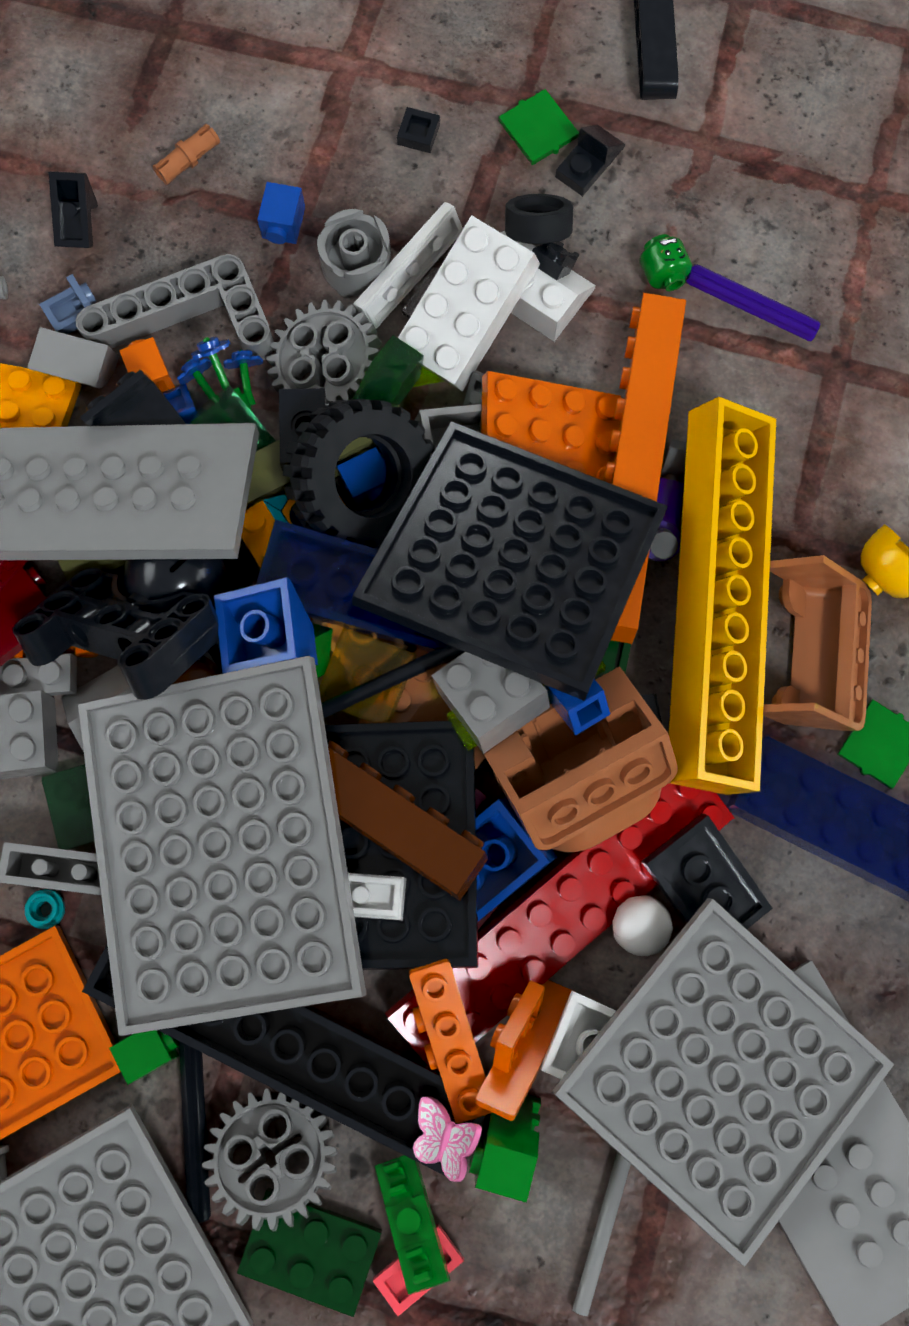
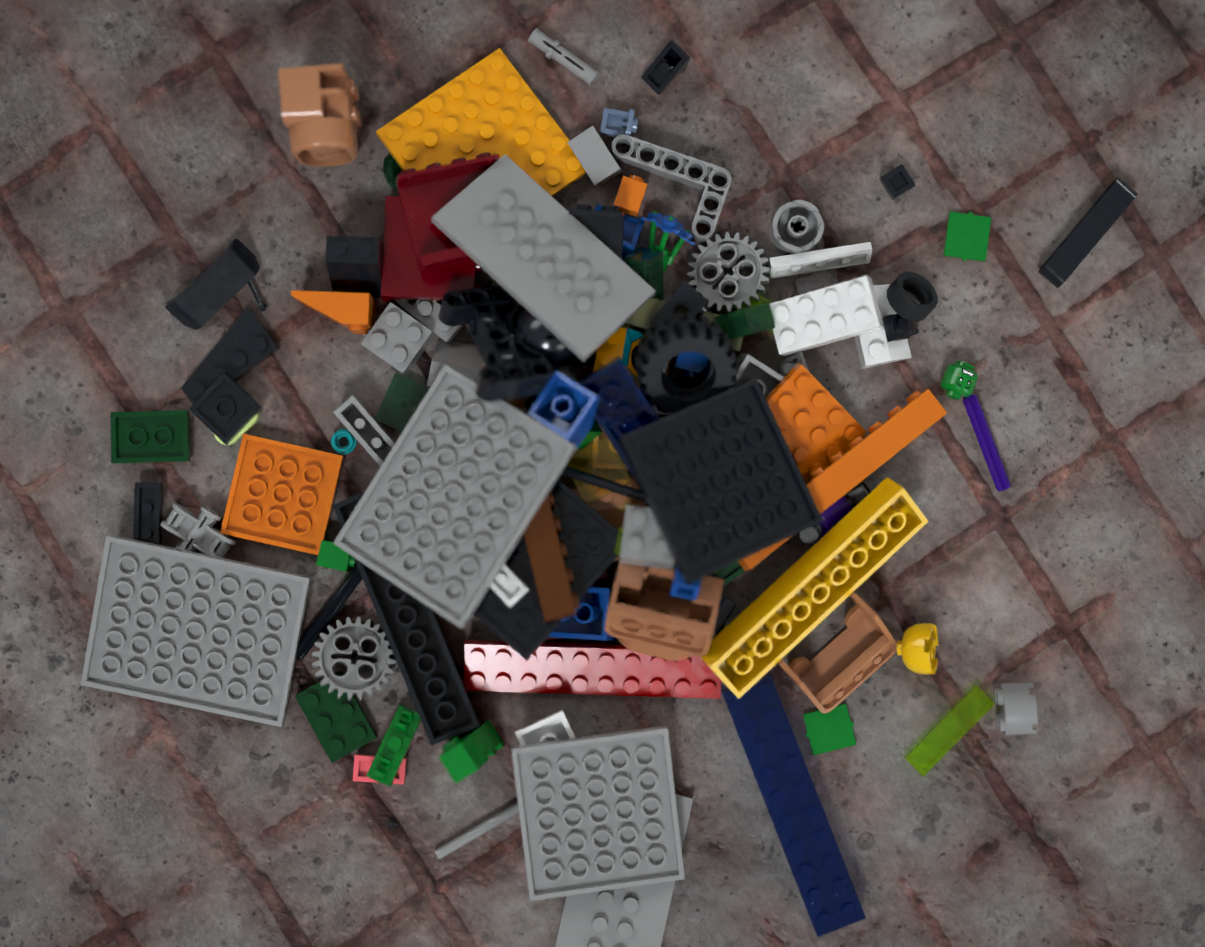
camera: 40 degrees right, 10 degrees up
nougat pin [152,123,220,185] -> none
blue brick [257,182,305,244] -> none
orange bracket [409,959,492,1124] -> none
bright pink animal [413,1097,482,1182] -> none
orange bracket [475,980,575,1121] -> none
black slope [555,125,625,196] -> none
white hair [612,895,673,956] -> none
black plate [641,813,773,929] -> none

